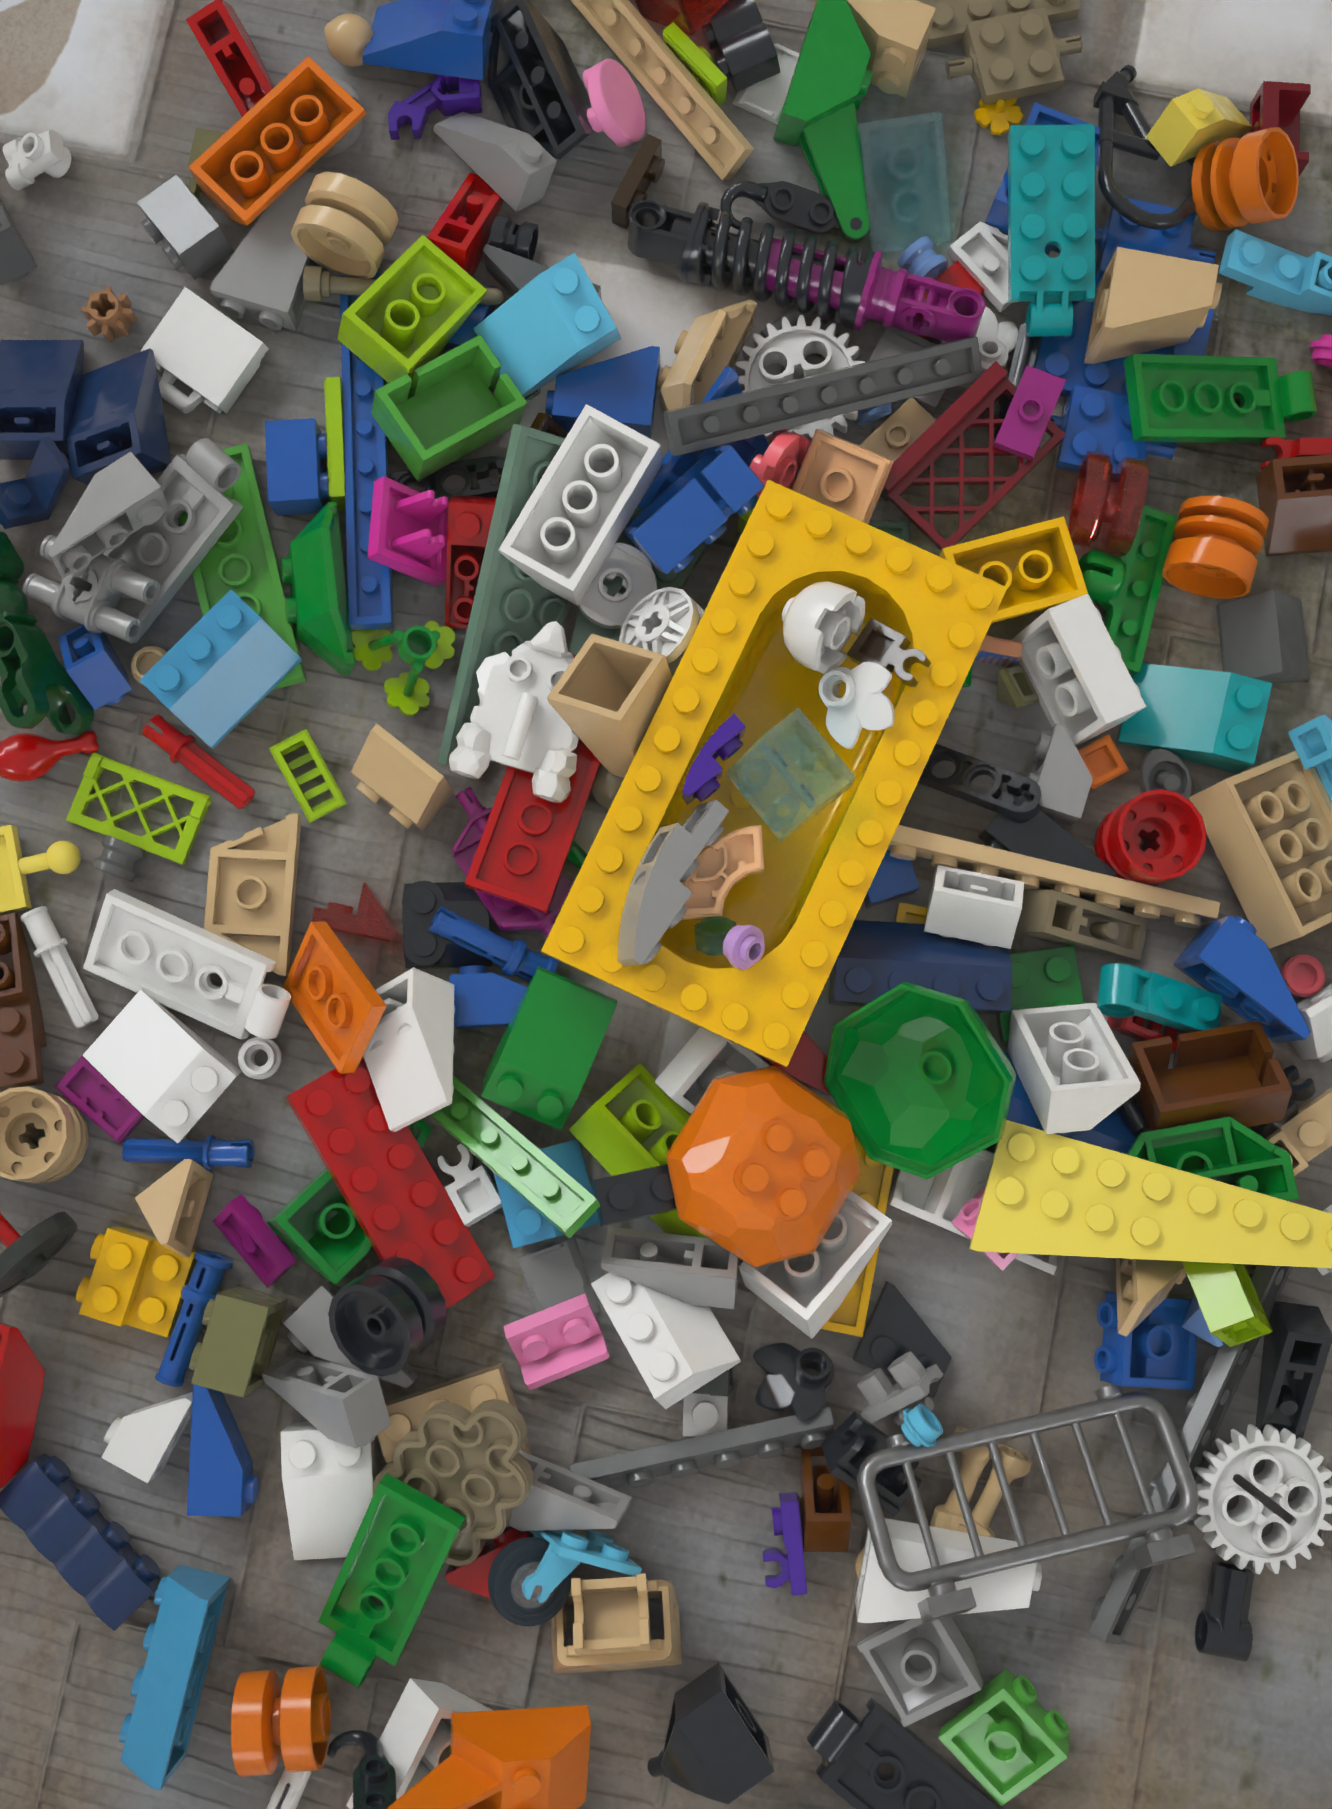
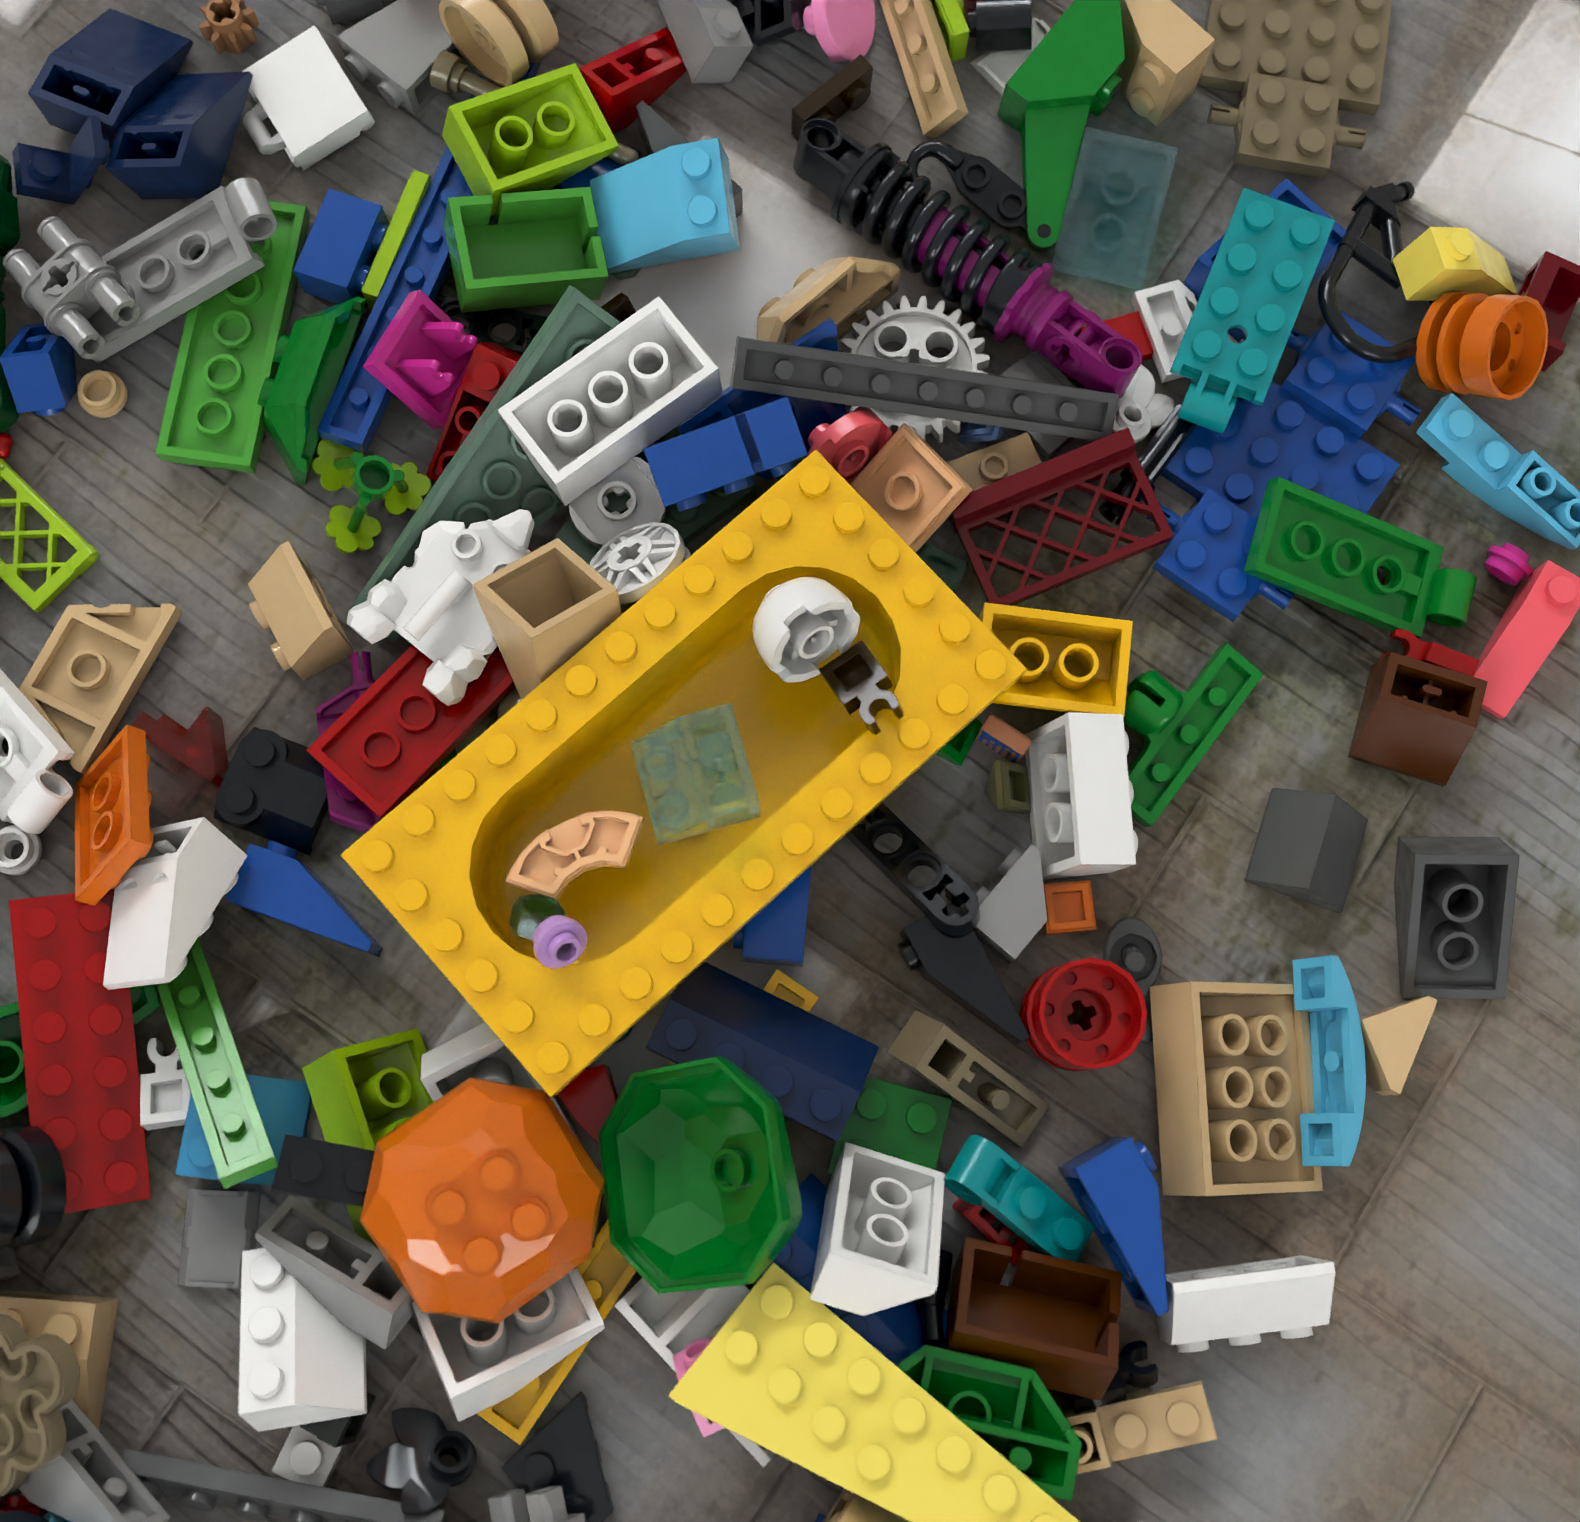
camera: 20 degrees right, 5 degrees down
light grey slope [48,452,169,579] -> none
dark azure slope [139,589,302,749] -> none
red axle [142,714,255,809] -> none
lime slope [269,729,347,823] -> none
blue pin [429,906,559,982] -> none
green slope [481,966,617,1130] -> none
black wheel [489,215,539,261] -> none
bright pink bracket [503,1293,610,1390] -> none
blue slope [545,346,660,439] -> none
light grey slope [618,800,729,967] -> none
dark purple slope [682,713,746,805] -> none
white plate [819,662,895,749] -> none
tan plate [888,825,1220,928] -> none
medium blue wheel [897,236,949,279] -> none
white slope [924,865,1024,949] -> none
yellow plant [973,98,1024,136] -> none
magenta plate [993,365,1066,461] -> none
clear red wheel [1068,450,1149,554] -> none
tan slope [1084,247,1222,364] -> none
teal slope [1116,663,1272,774] -> none
orange wheel [1163,496,1269,599] -> none
coral tile [1279,955,1325,998] -> none

